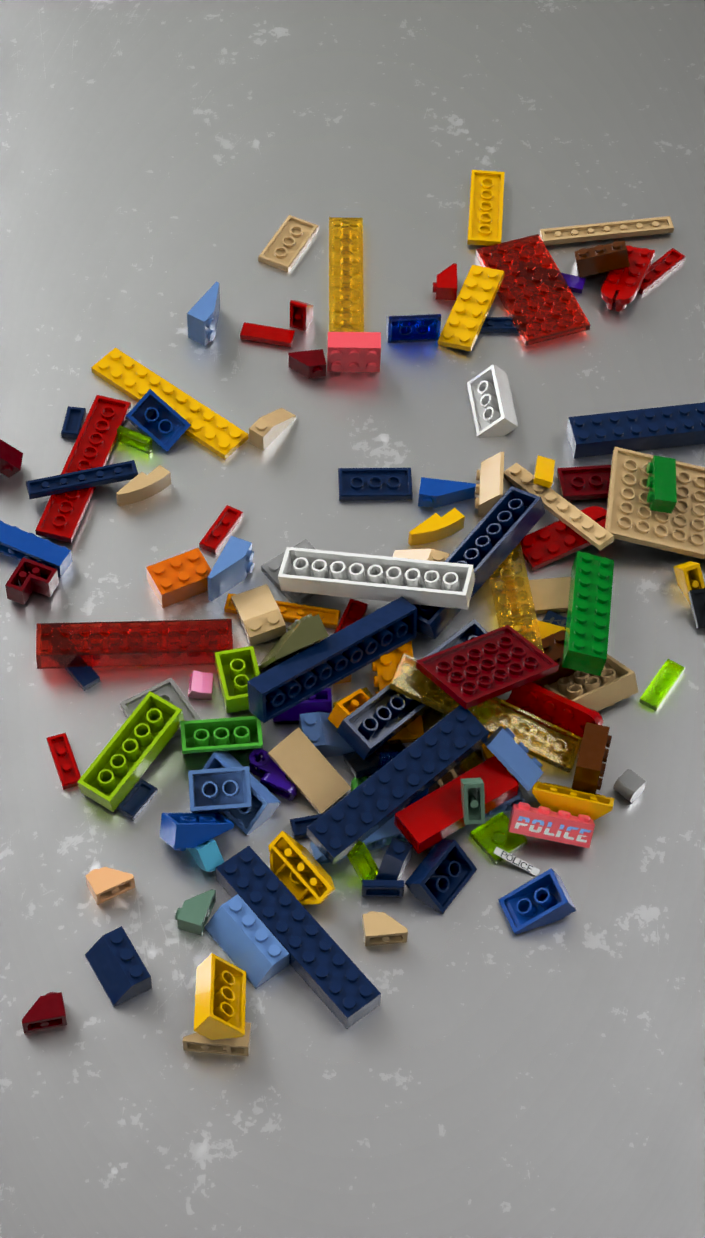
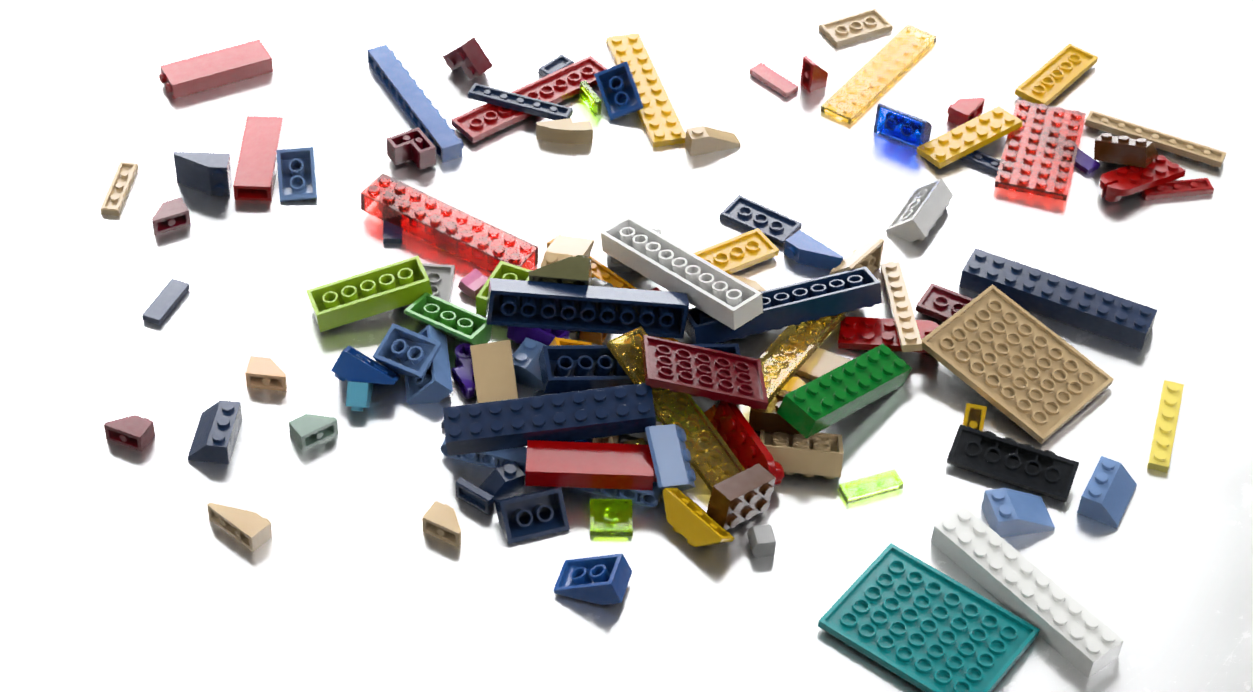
camera: 35 degrees right, 10 degrees down
red tile [46,732,81,790] -> none
dark blue tile [117,779,158,821] -> none
orange brick [146,548,211,608] -> none
medium blue slope [187,282,220,346] -> none
yellow slope [194,953,246,1040] -> none
red tile [199,505,243,555] -> none
medium blue slope [205,894,290,989] -> none
medium blue slope [207,536,254,601] -> none
dark blue brick [216,846,381,1029] -> none
yellow wedge [268,831,335,905] -> none
dark red slope [288,349,326,378] -> none
coral brick [327,332,381,372] -> none
clear neon green tile [347,841,379,882] -> none
yellow slope [408,508,465,546] -> none
sand green slope [460,777,485,825] -> none
white sticker [494,847,540,876] -> none
coral brick [508,802,595,848] -> none
yellow tile [533,455,555,488] -> none
green brick [646,455,677,513] -> none
none -> yellow plate [693,228,779,274]

